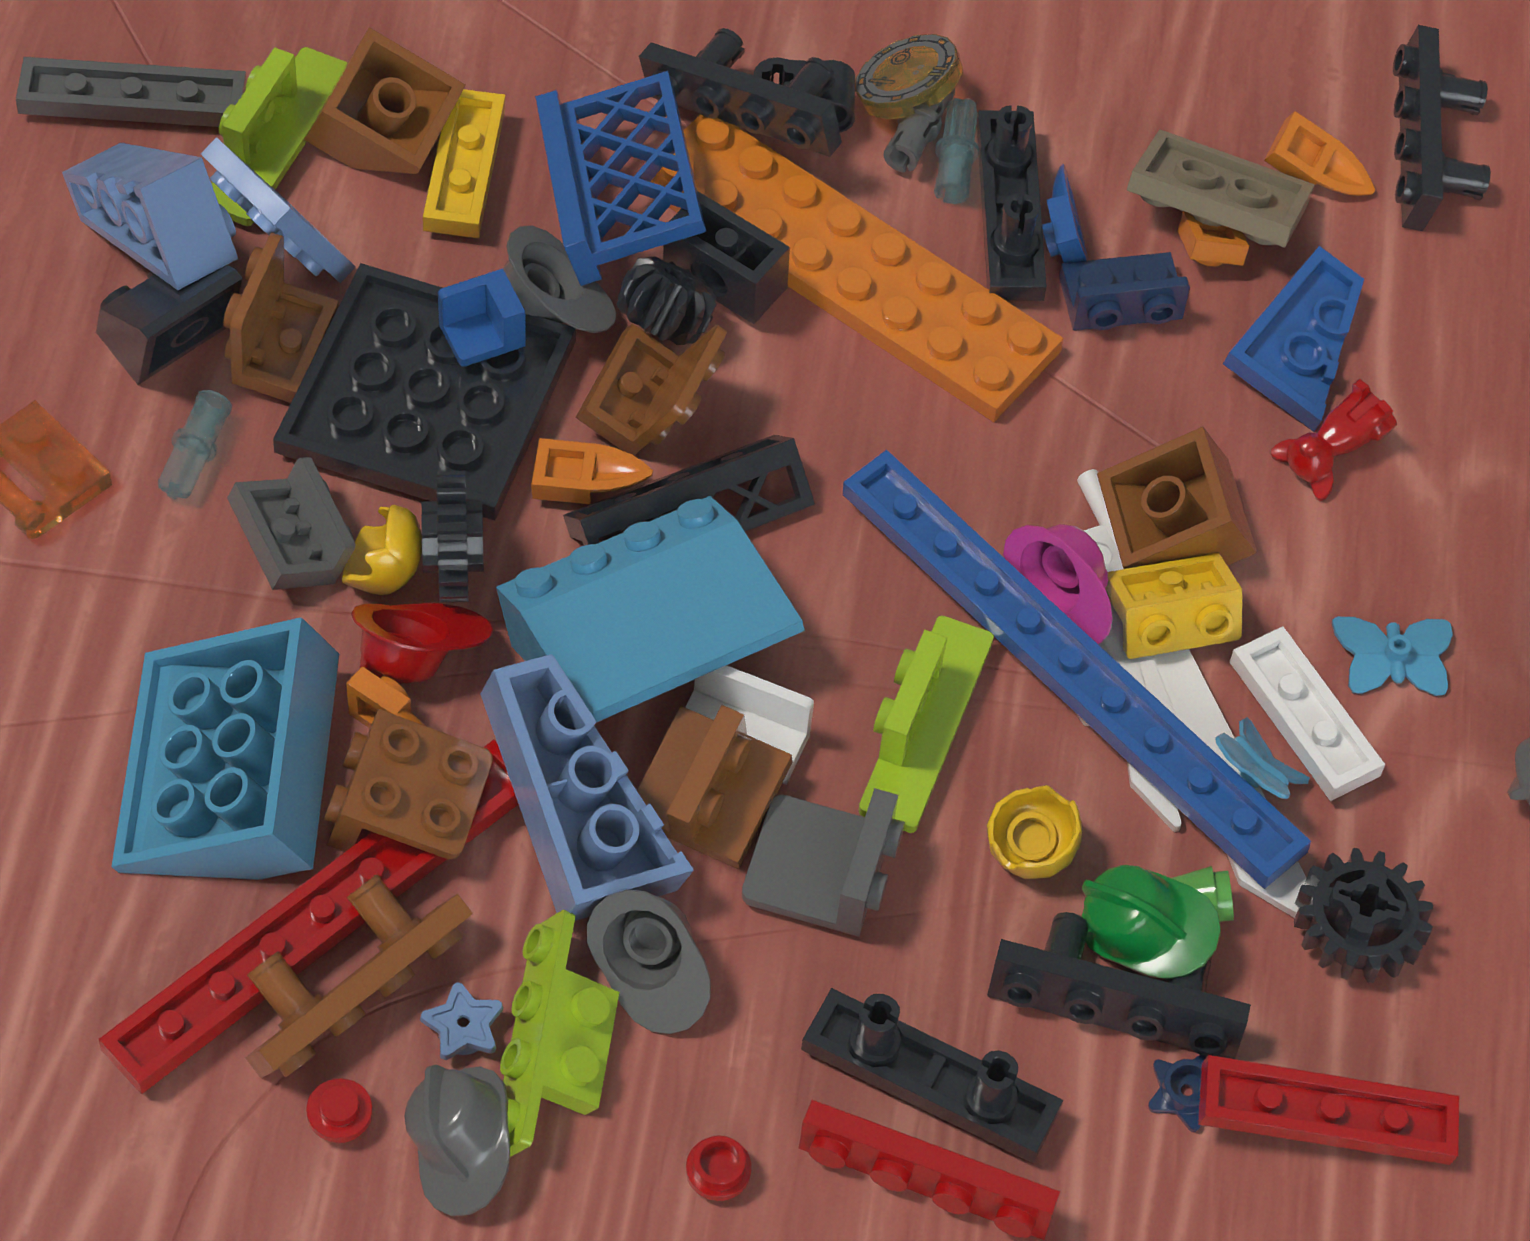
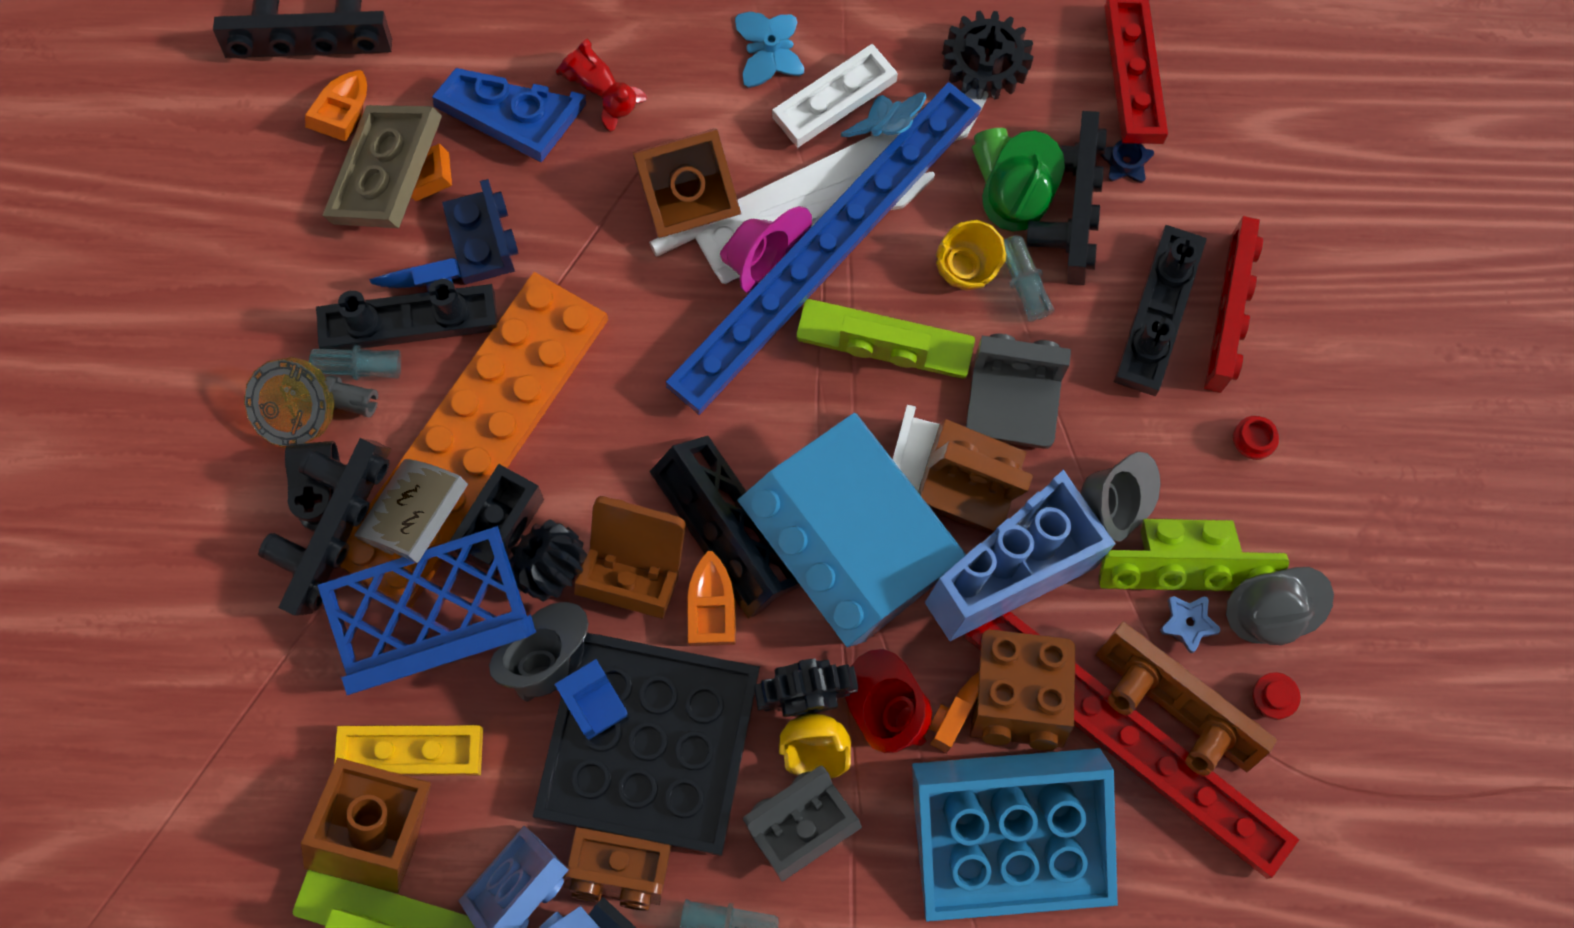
camera: 95 degrees left, 15 degrees up
yellow bracket [1105,553,1242,659] -> none
none -> slope [354,459,468,564]
none -> clear light blue axle [1004,235,1055,322]

